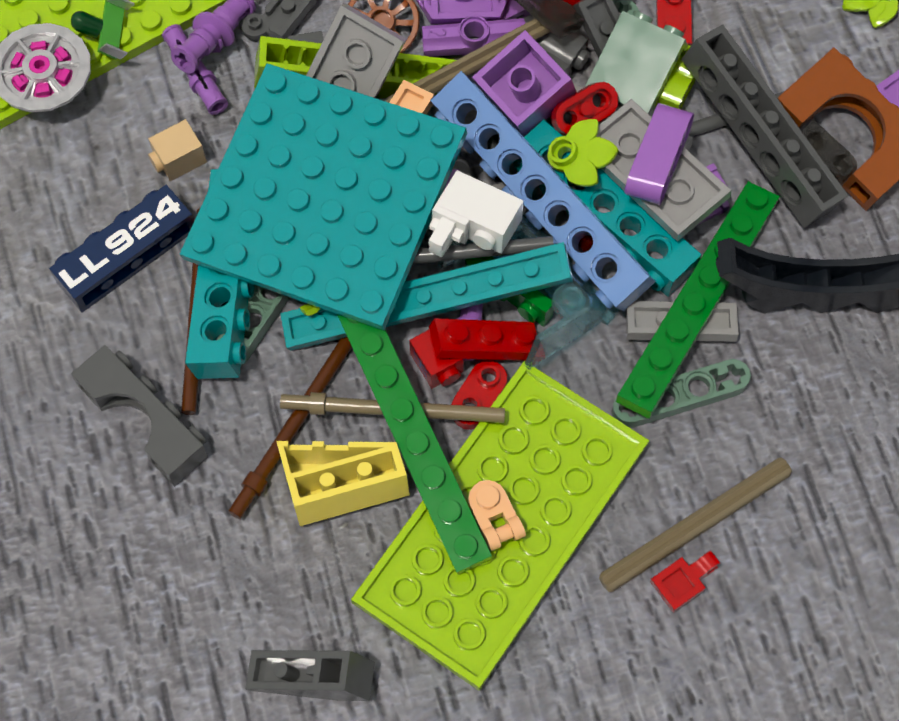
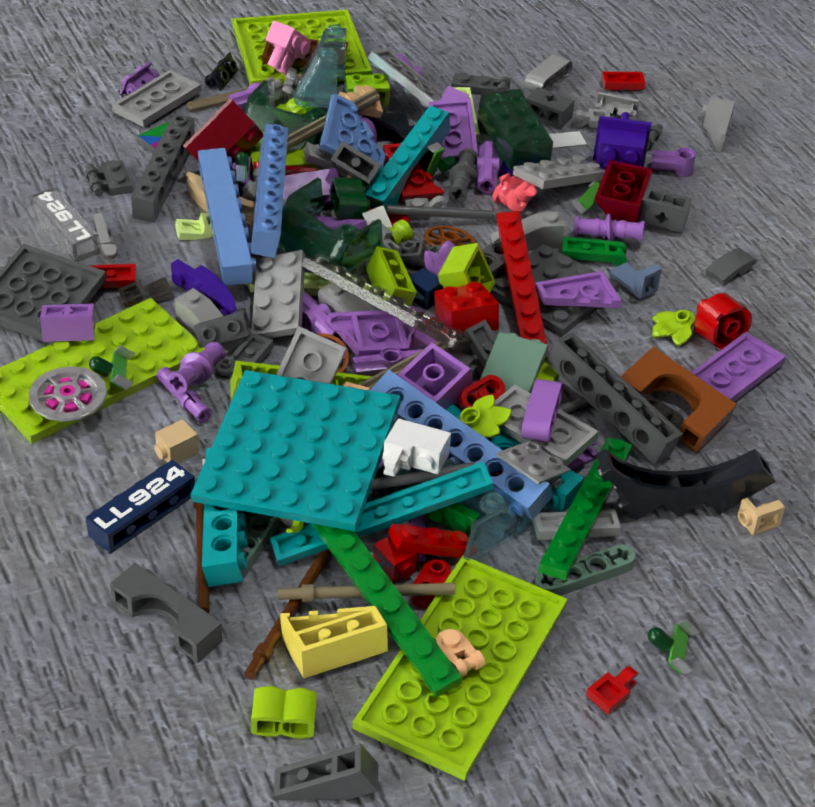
camera: 10 degrees left, 25 degrees down
dark tan axle [599,457,792,592] -> none
none -> lime brick [251,686,317,739]
none -> light grey hinge [496,441,571,488]
none -> piece [647,619,700,674]

